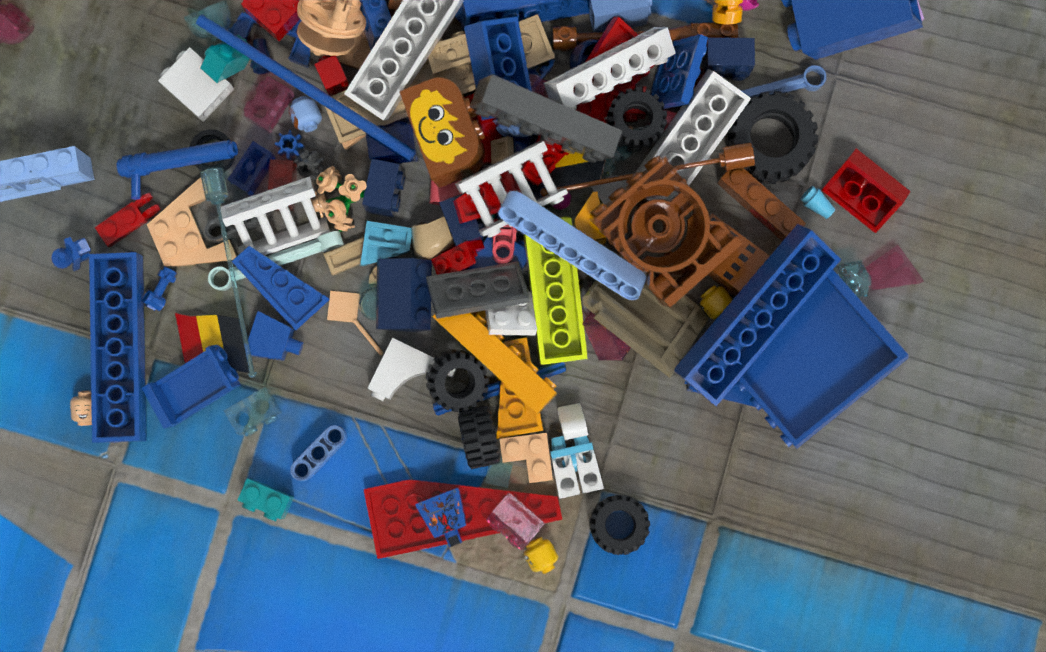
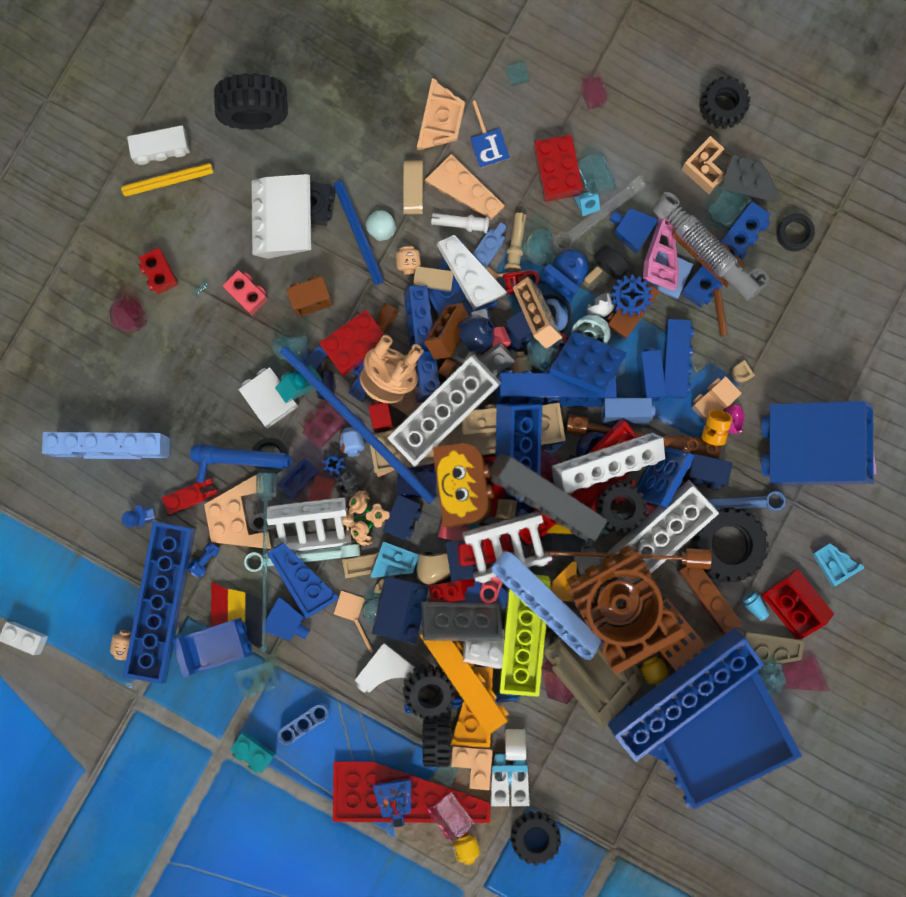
camera: 15 degrees right, 0 degrees up
none -> dark tan wing [744,631,805,667]
none -> medium azure wing [812,544,864,587]

